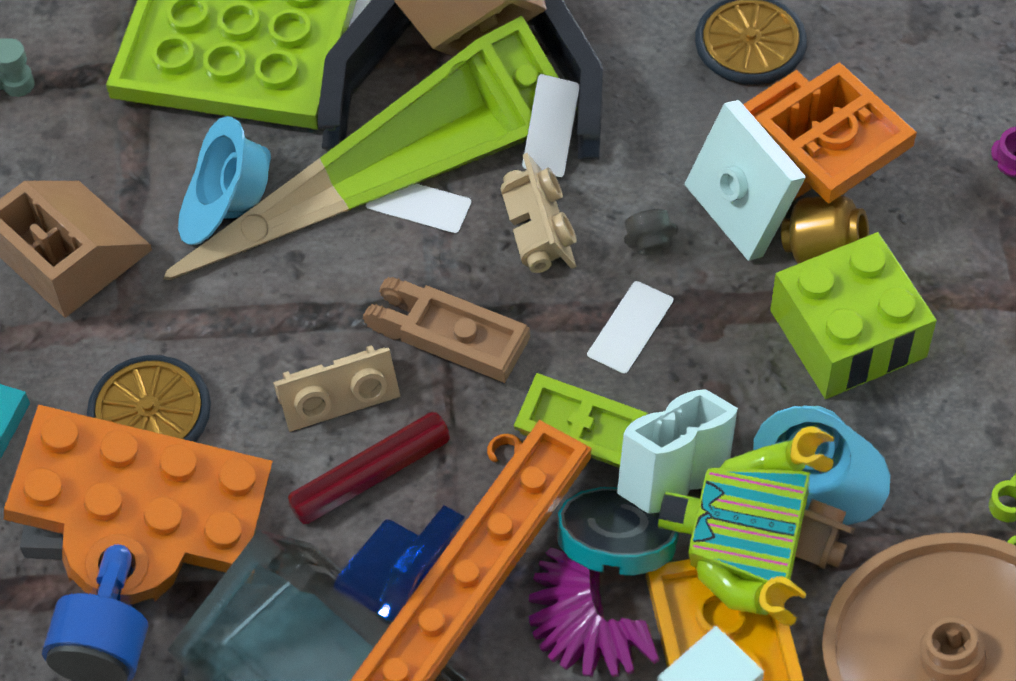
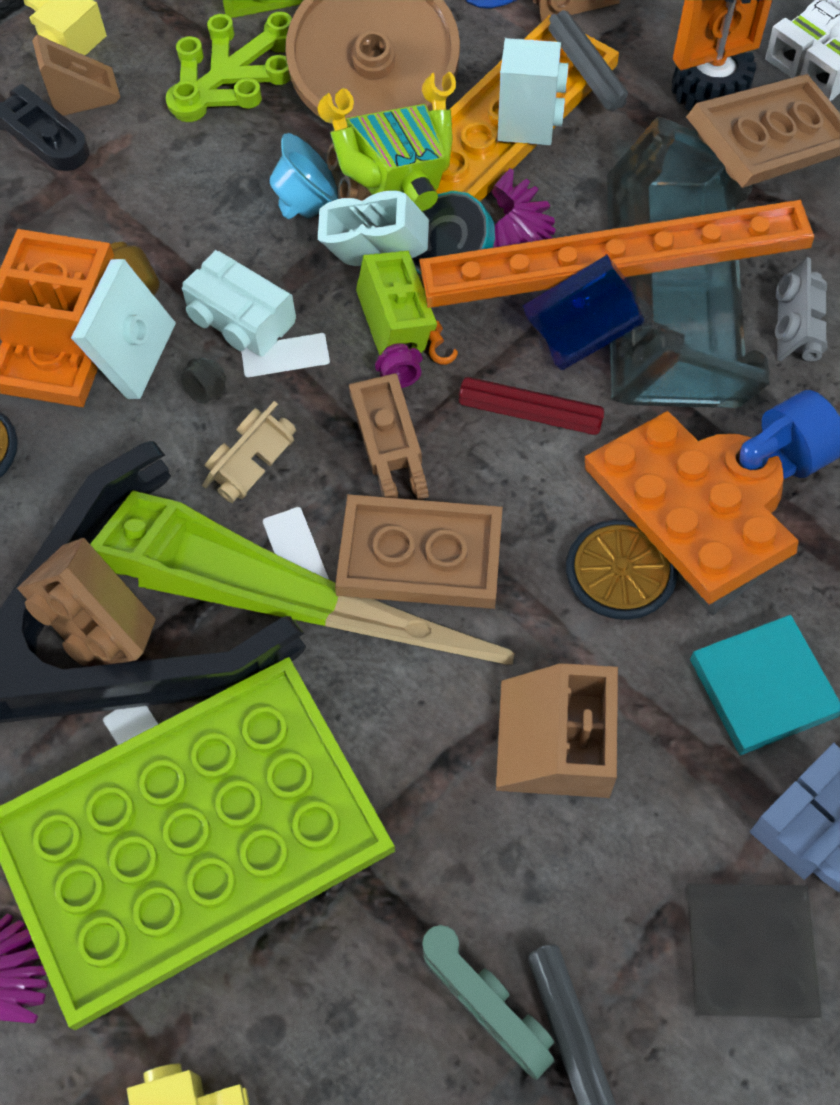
camera: 130 degrees left, 5 degrees up
medium azure piece [178,116,271,246] -> none
tan hinge [273,345,401,432] -> none
white sticker [522,74,579,177] -> none
lime brick [770,232,937,400] -> none
none -> light aqua brick [182,250,296,356]
none -> medium nougat plate [335,494,503,609]
none -> magenta plate [375,343,423,388]

